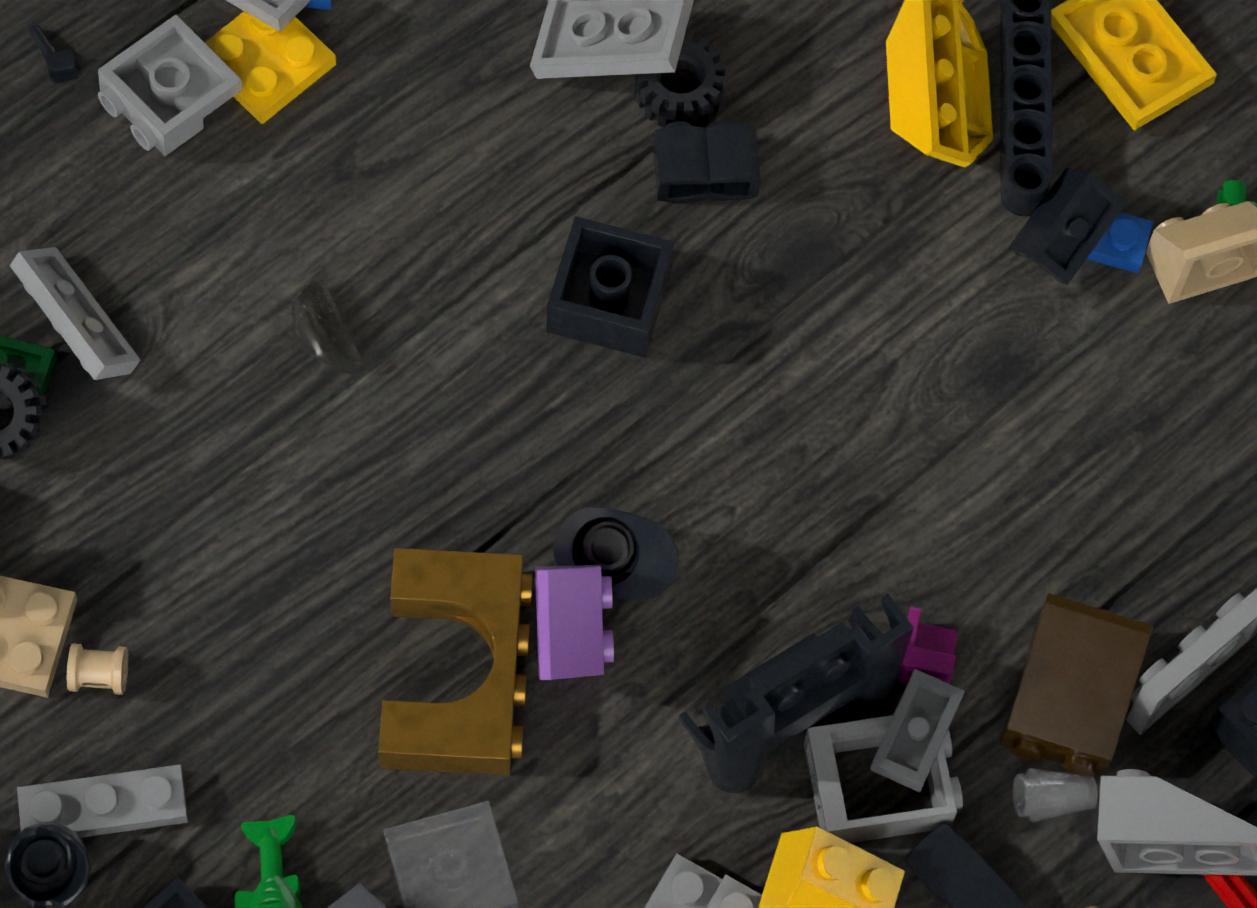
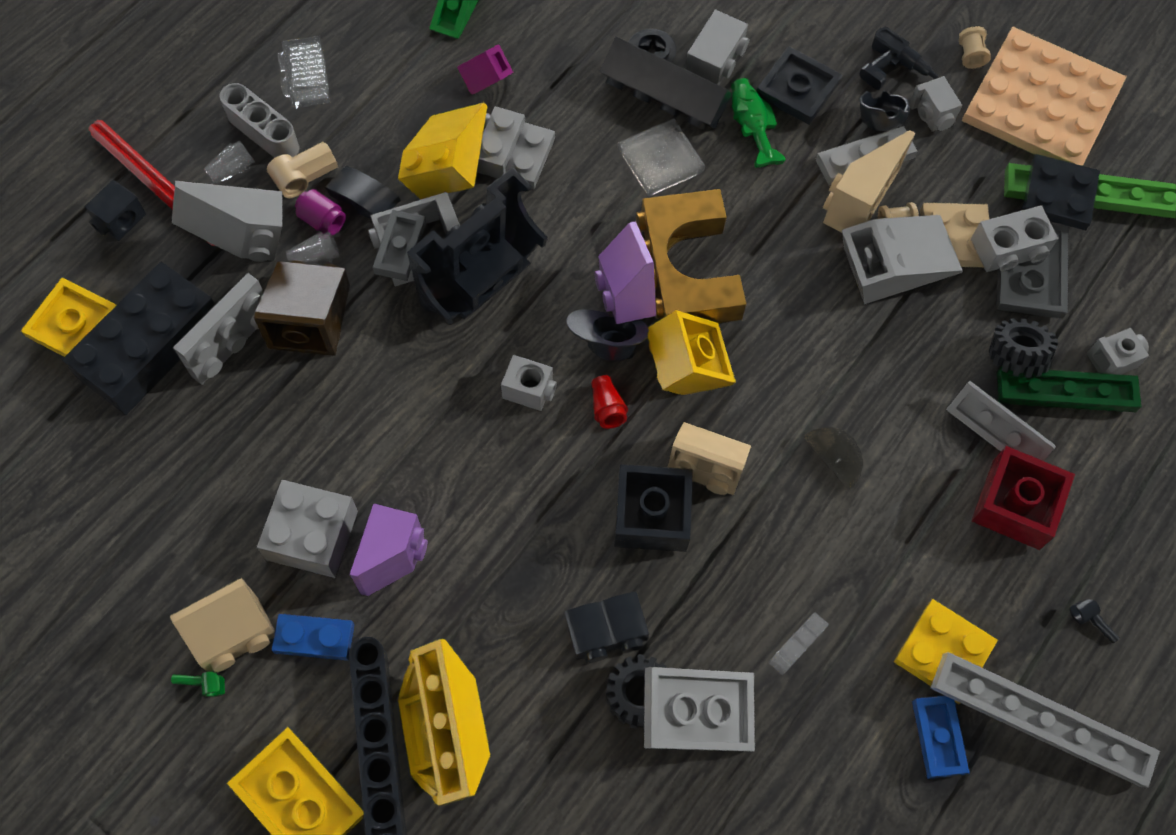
camera: 170 degrees right, 0 degrees up
light grey plate [98,15,242,156] -> none
magenta panel [897,606,958,685] -> none
black panel [1009,168,1127,285] -> none
none -> light grey brick [257,480,358,578]
none -> magenta brick [295,189,346,235]
none -> medium lavender slope [350,504,428,596]
none -> light grey brick [501,355,557,411]
none -> red cone [591,375,628,429]
none -> yellow slope [648,310,736,395]
none -> tan slope [668,422,751,495]
none -> clear beam [769,612,829,676]
none -> tan slope [823,130,915,232]
none -> light grey slope [842,215,963,304]
none -> dark red brick [971,446,1075,550]

